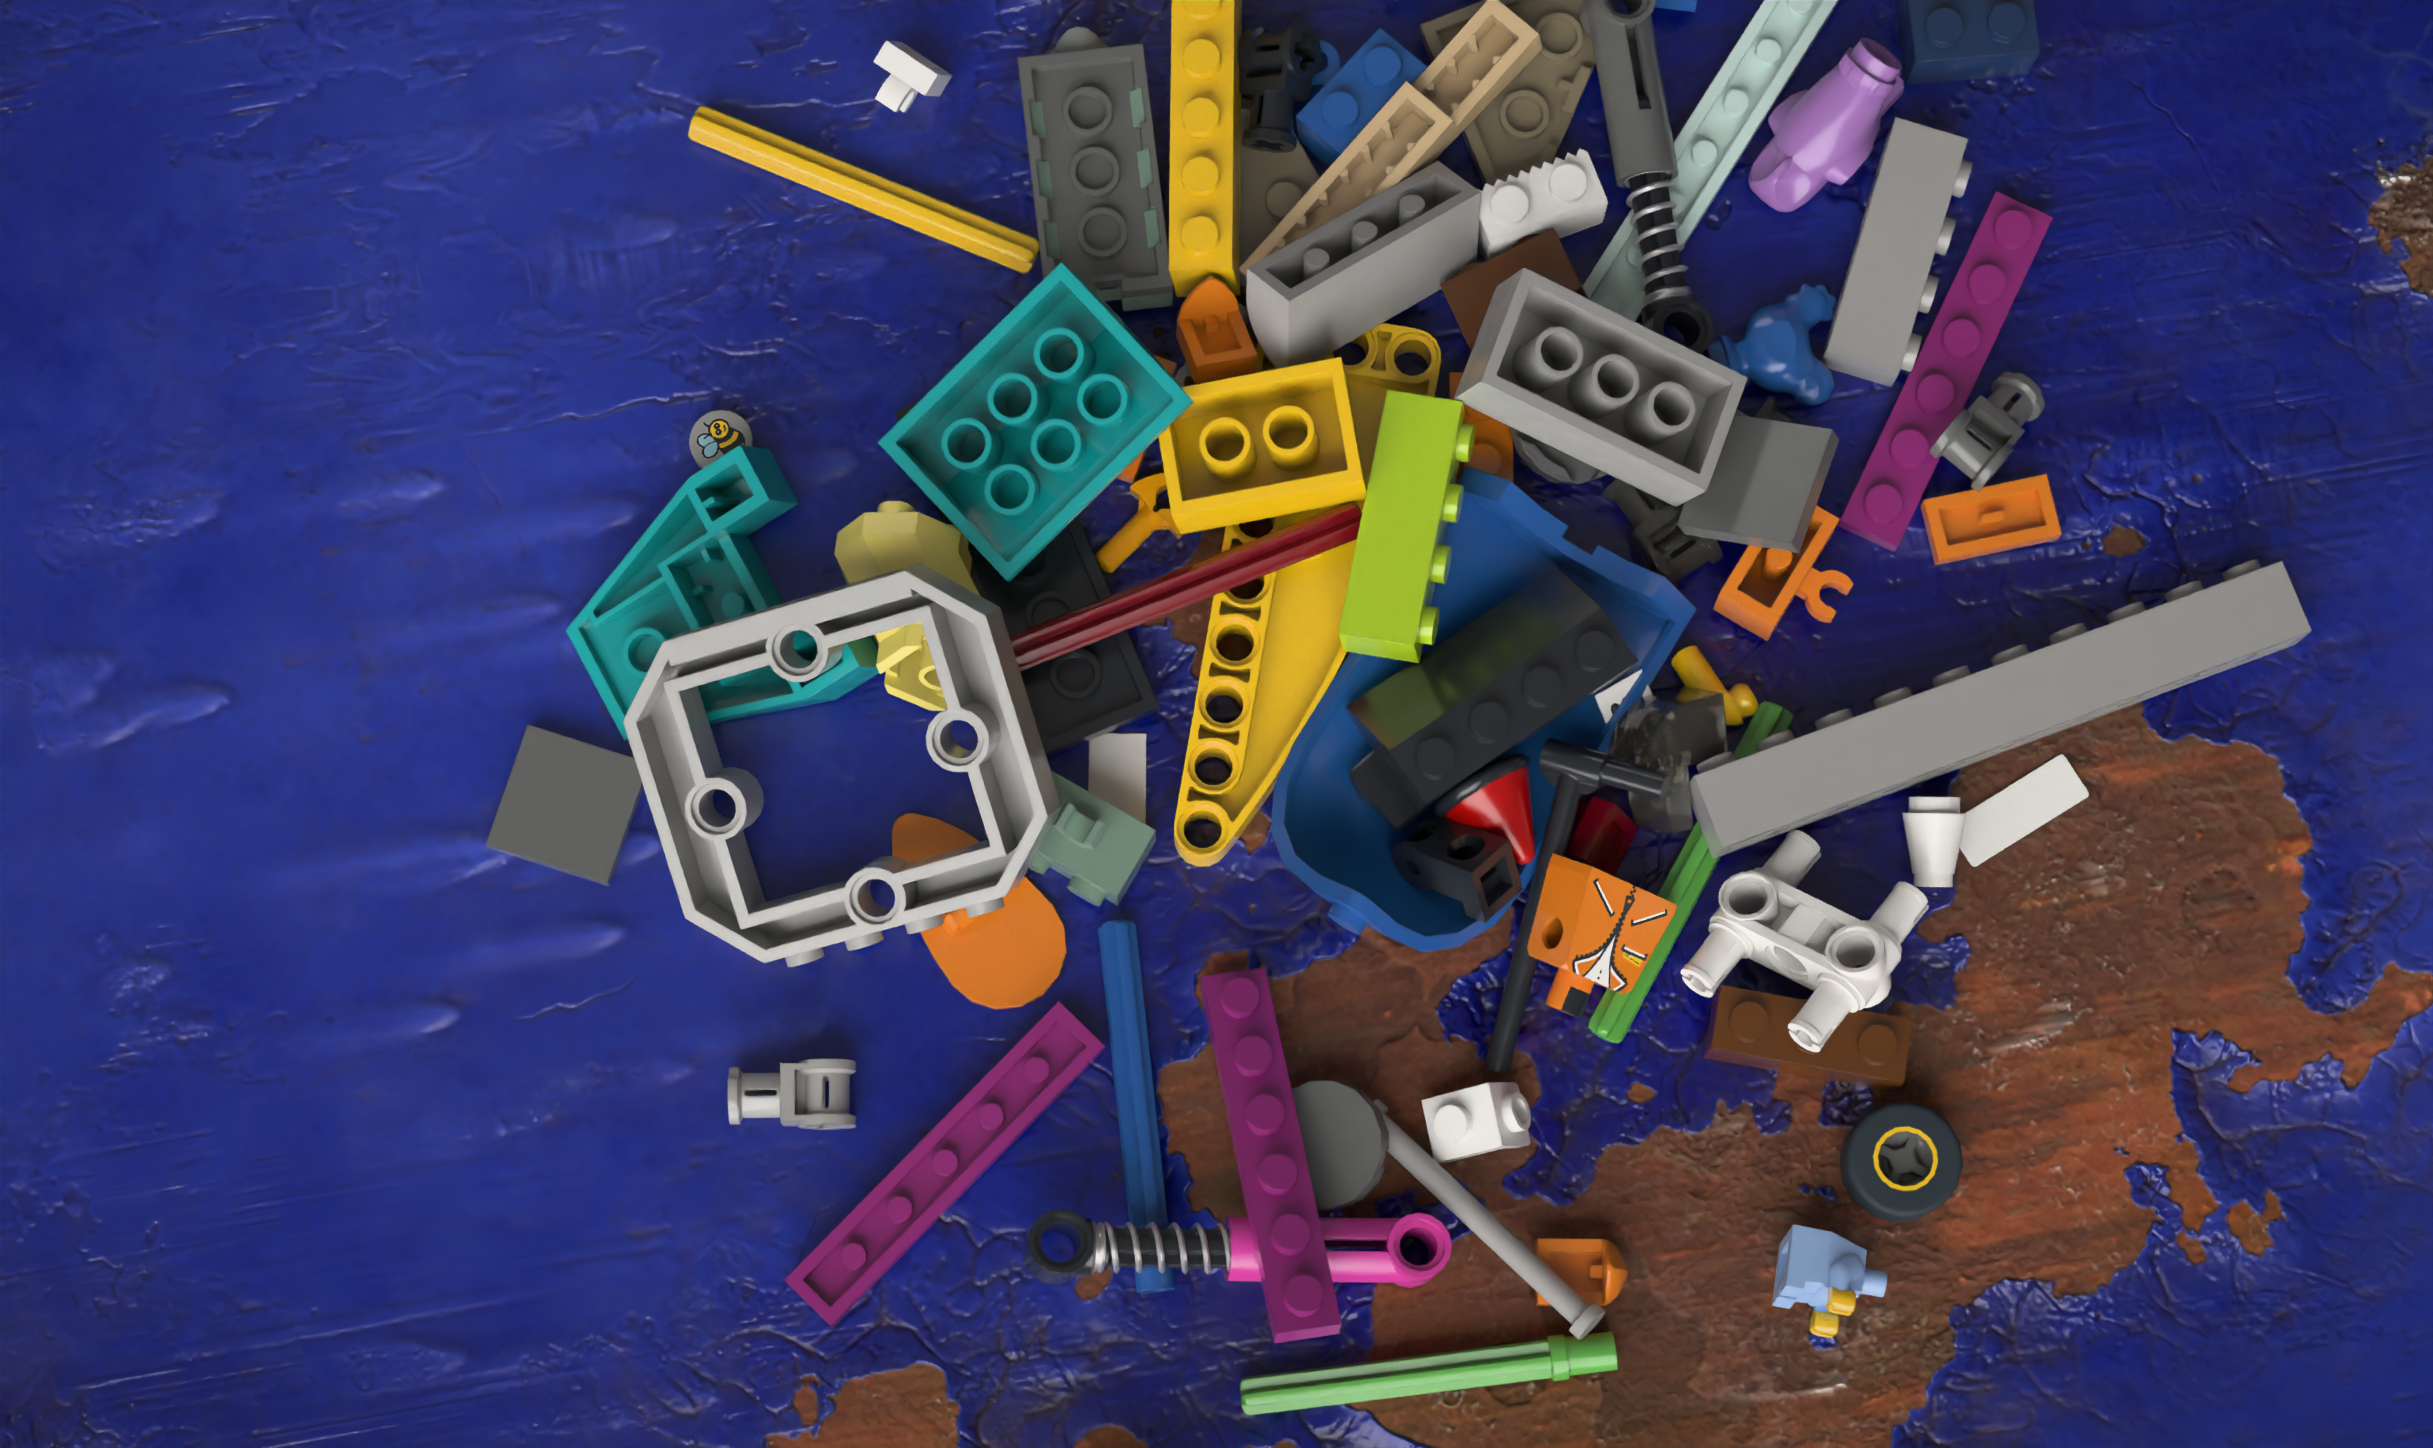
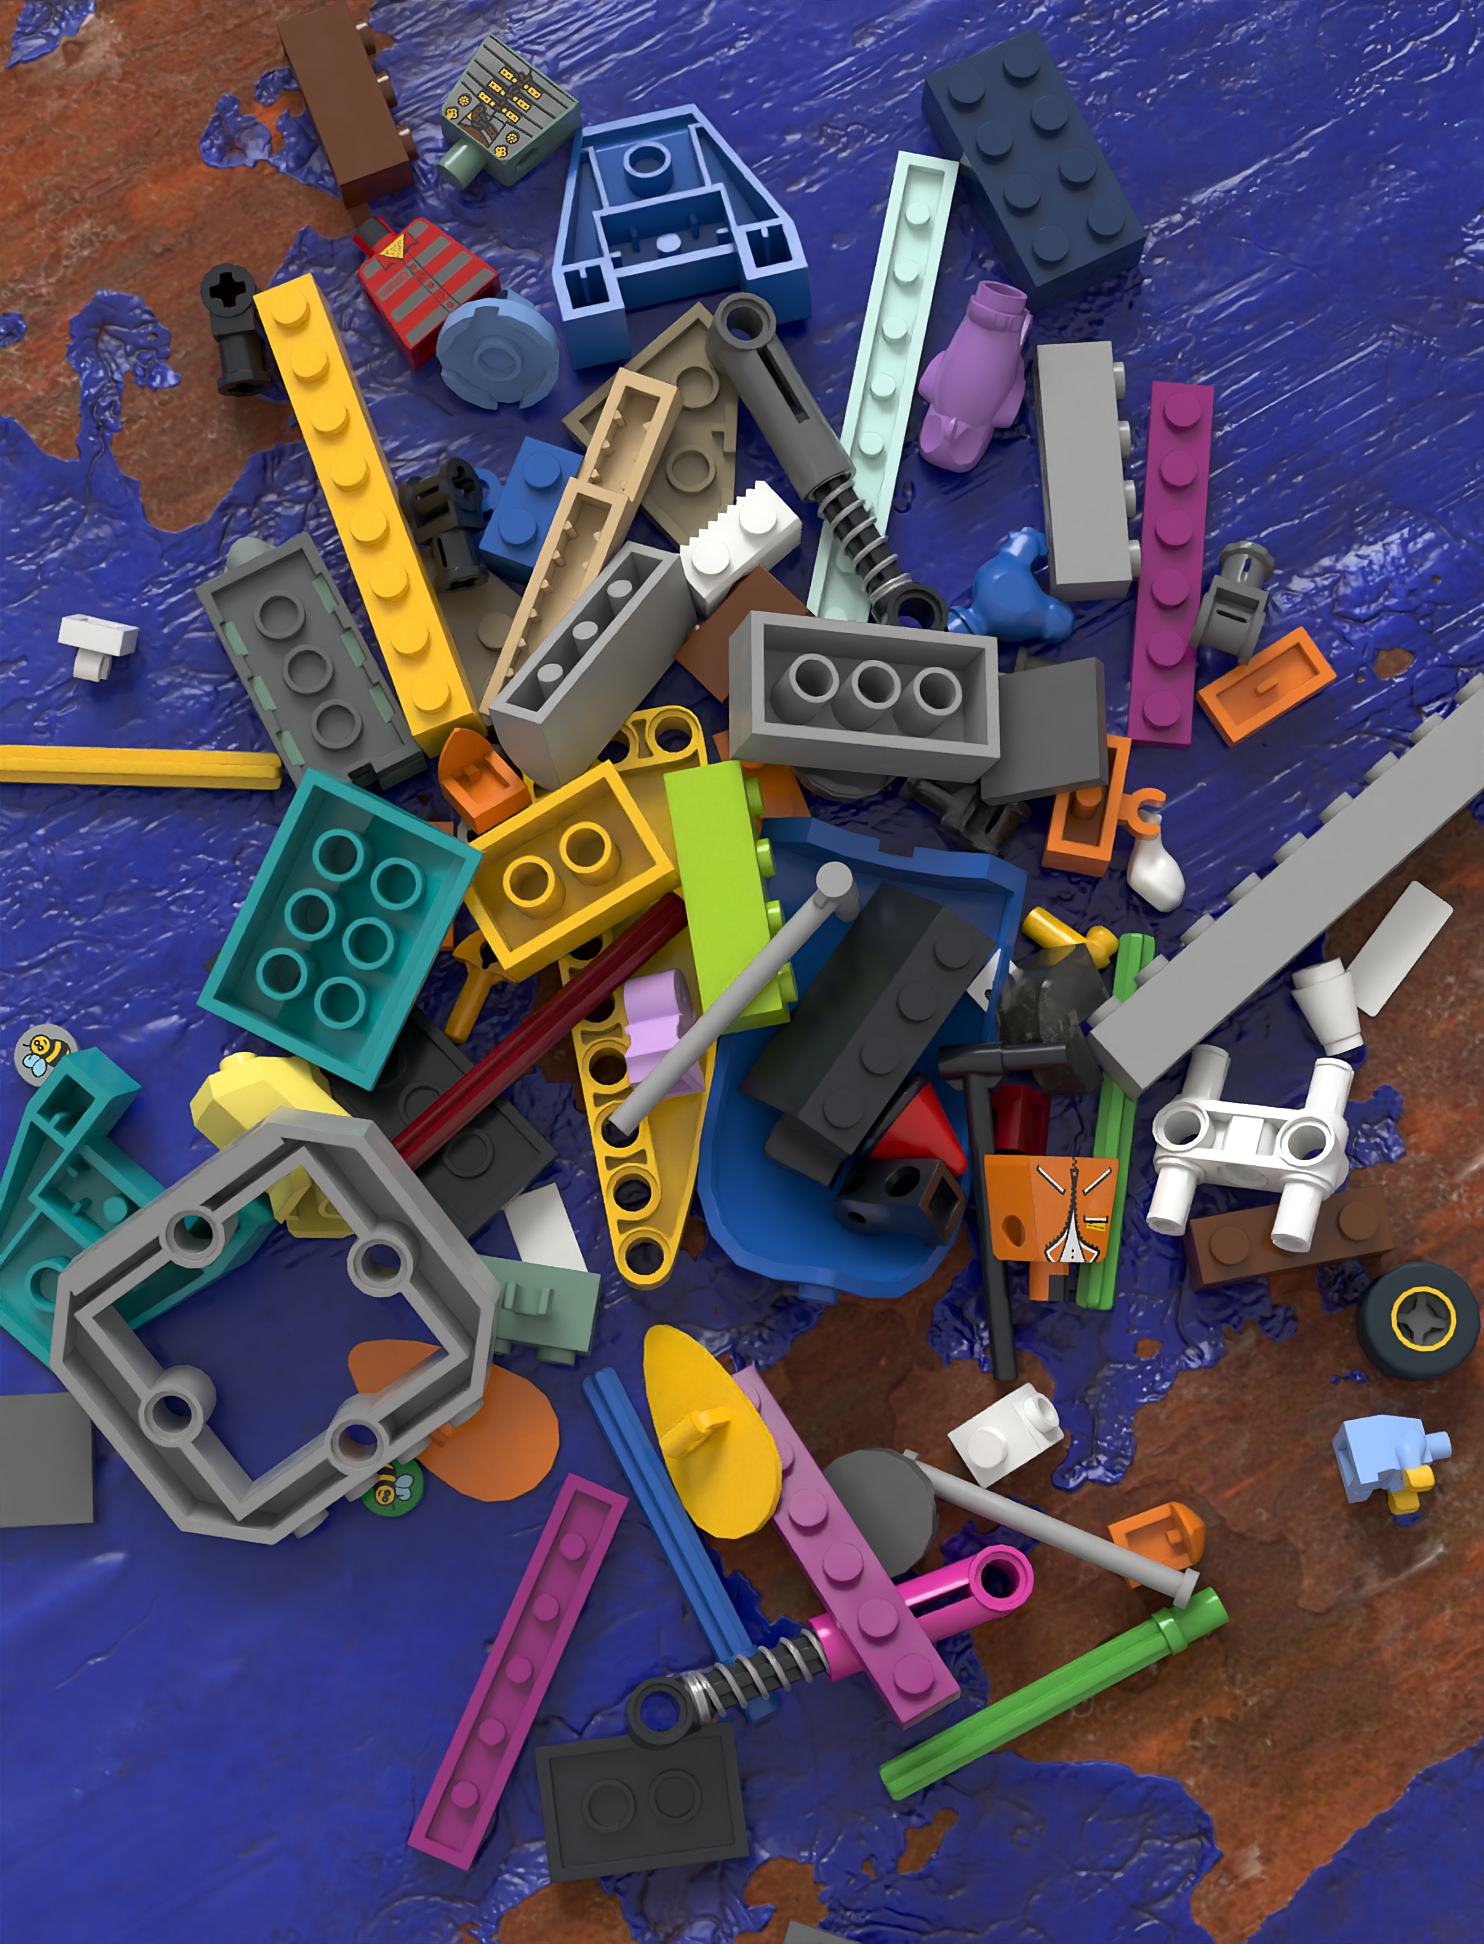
camera: 20 degrees left, 0 degrees up
light grey connector [728,1059,856,1130] -> none
none -> tile [360,1458,425,1517]
none -> black plate [534,1720,750,1884]
none -> light grey bar [608,862,860,1136]
none -> lavender leg [624,968,706,1100]
none -> yellow shield [643,1324,782,1539]
none -> white animal [1127,809,1185,912]

